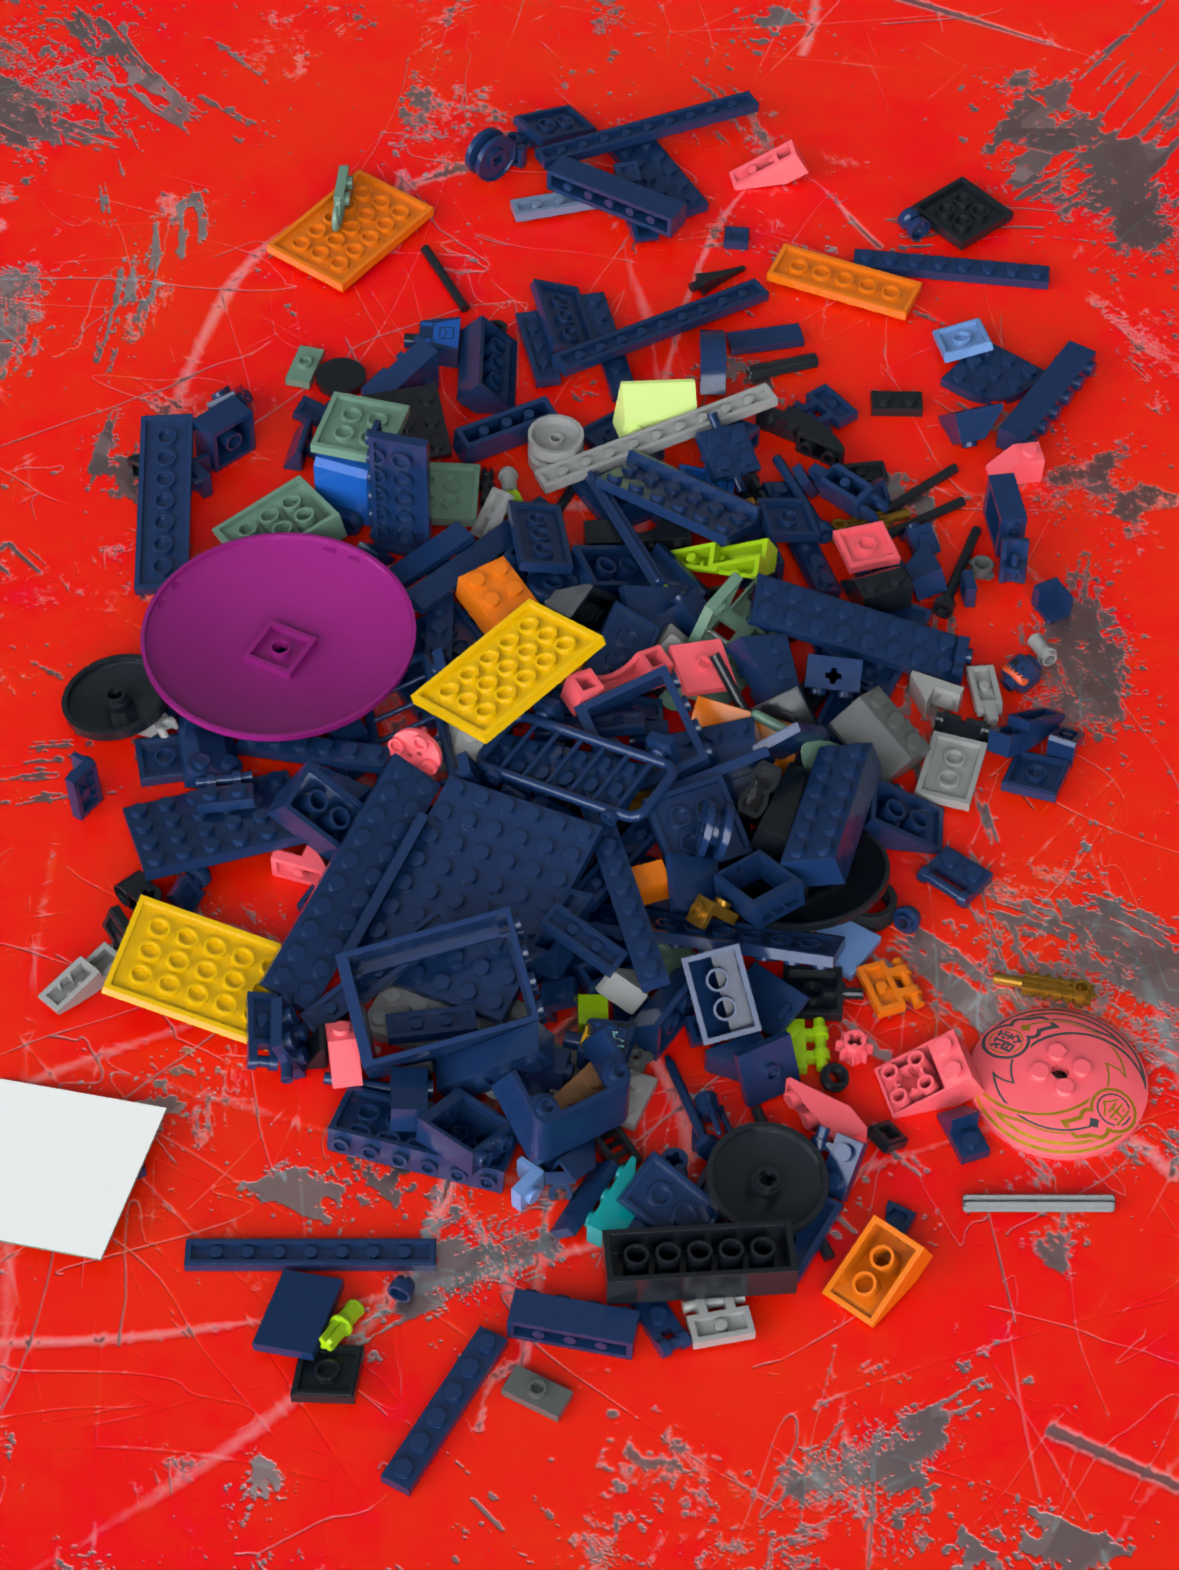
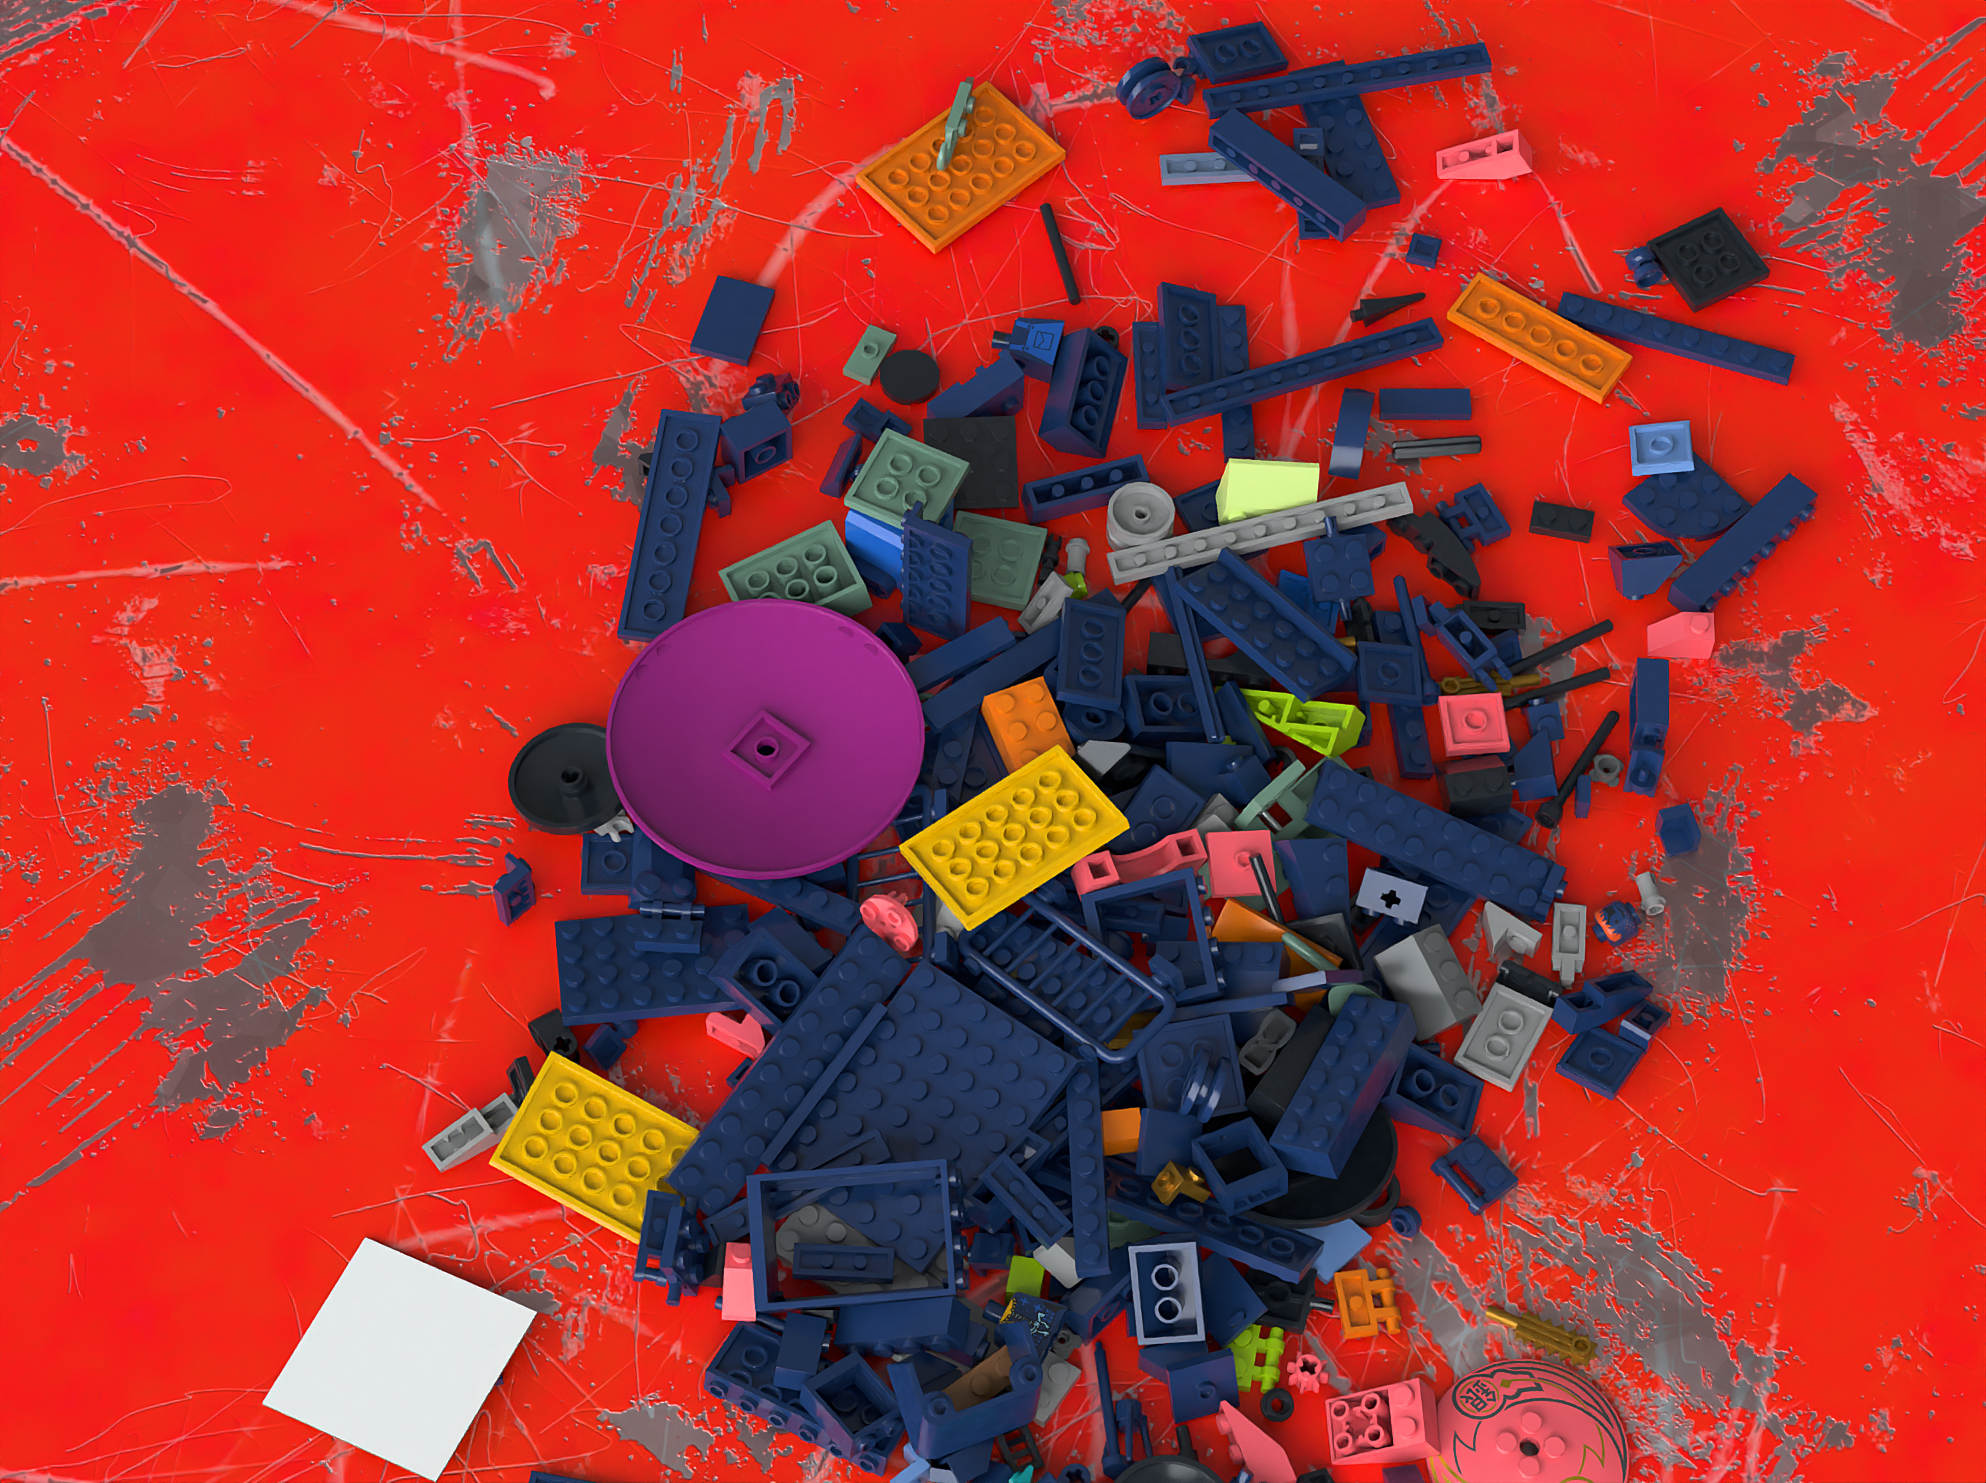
camera: 10 degrees right, 10 degrees up
none -> dark blue tile [690,275,775,367]

